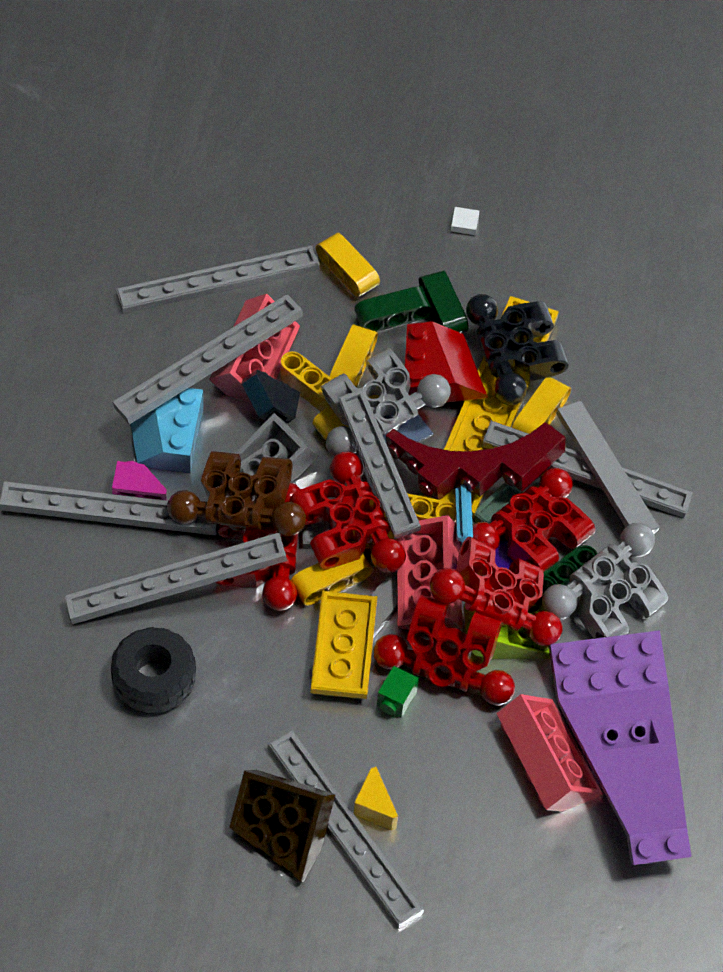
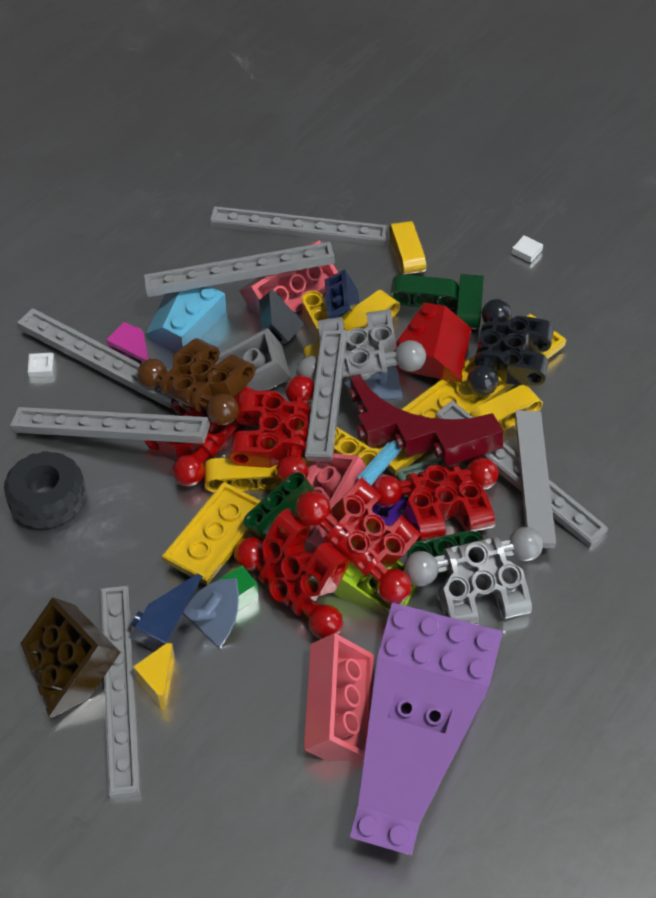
camera: 30 degrees right, 5 degrees down
none -> white tile [28,353,55,378]
none -> dark blue slope [130,574,203,651]
none -> sand blue shield [183,578,239,648]
none -> dark green beam [243,472,316,541]
none -> dark blue slope [324,269,360,319]

